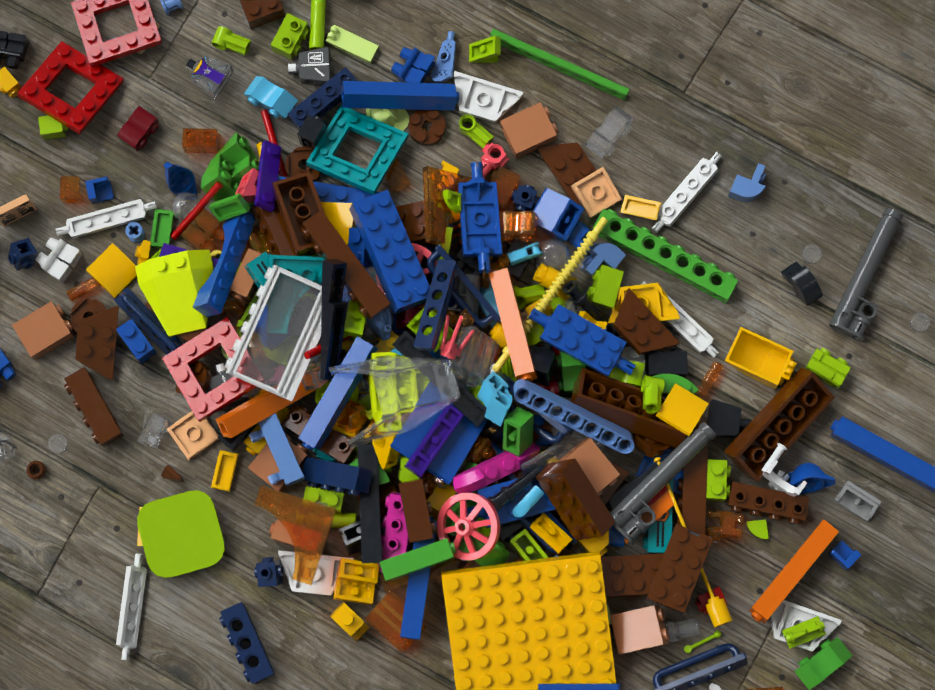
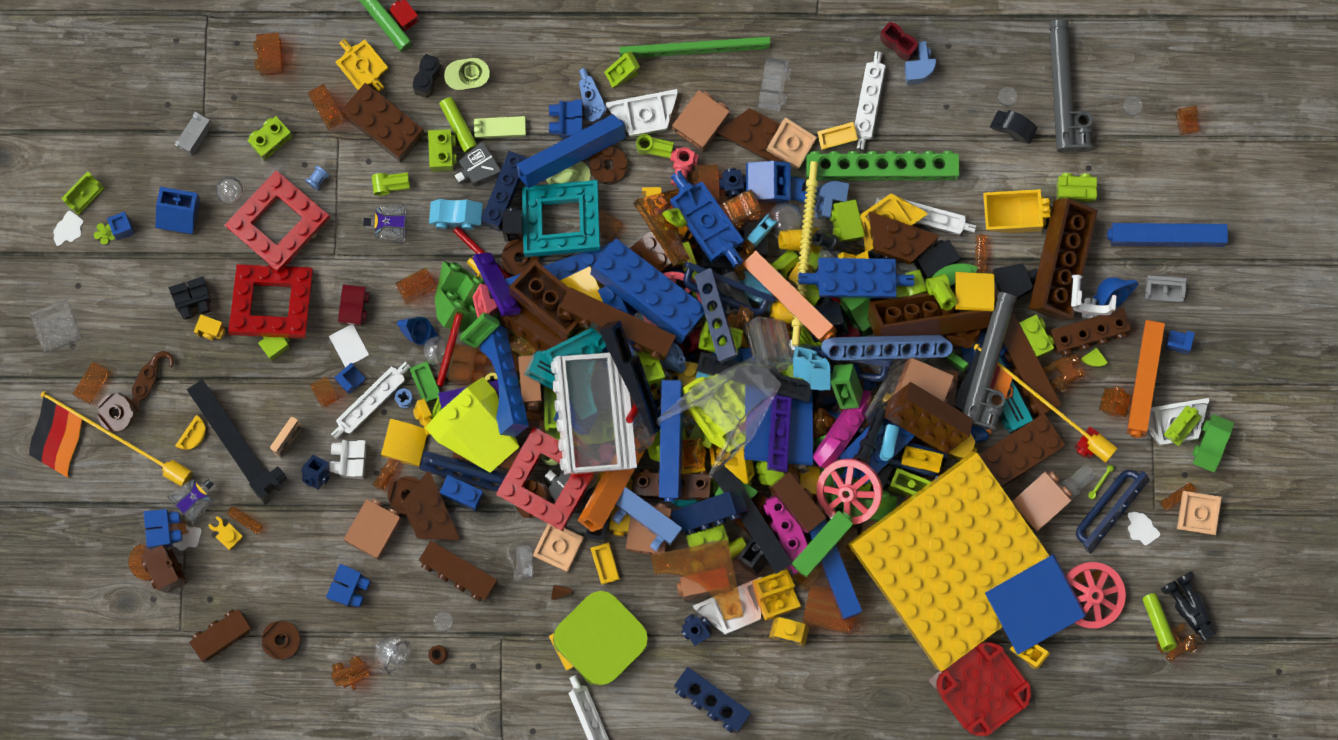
camera: 30 degrees left, 0 degrees up
coral plant [439,315,474,360] -> none
reddish brown piece [647,524,713,615] -> none
none -> white sticker [329,325,369,367]
none -> dark red brick [880,22,918,61]
none -> bright green tile [939,345,969,372]
none -> clear orange brick [1099,386,1131,417]

